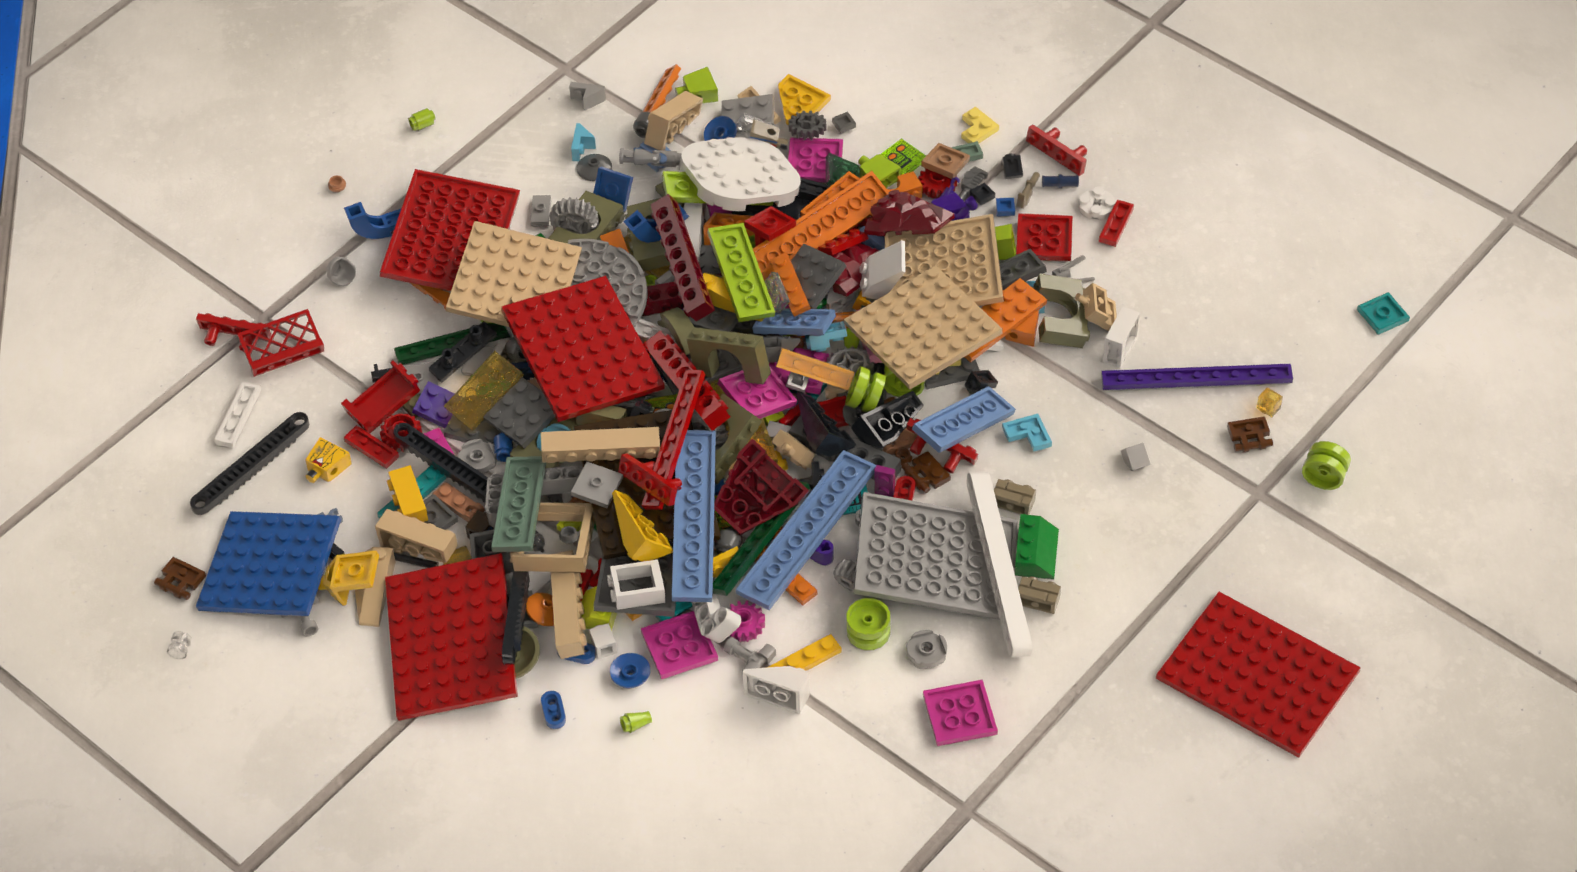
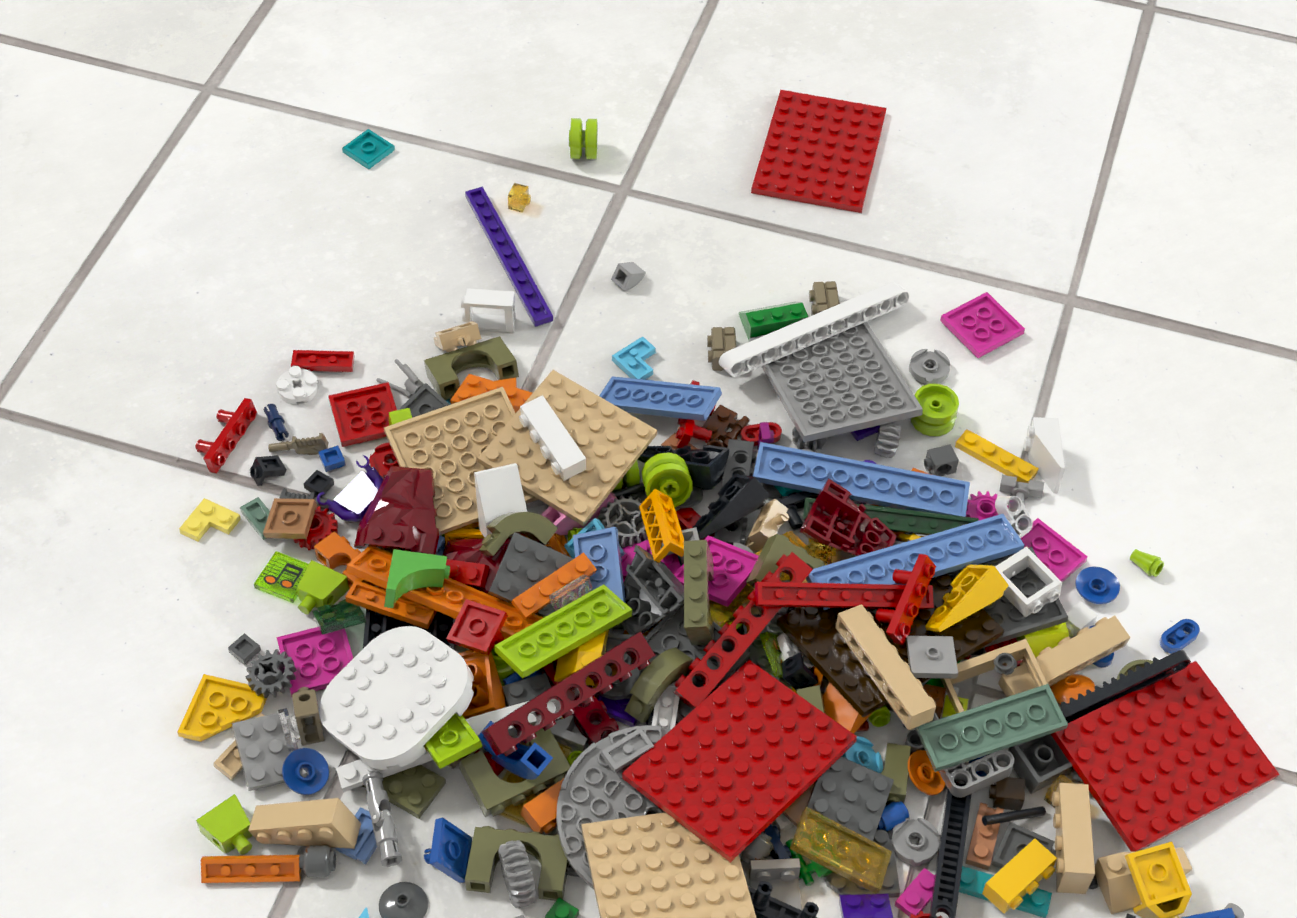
camera: 115 degrees left, 0 degrees up
reddish brown plate [1227,416,1273,453] -> none
none -> bright green arch [384,549,450,608]
none -> olive arch [479,512,558,556]
none -> white brick [519,395,586,481]
none -> light grey plate [601,728,654,773]
none -> dark grey brick [924,444,959,476]
none -> black bar [982,806,1046,826]

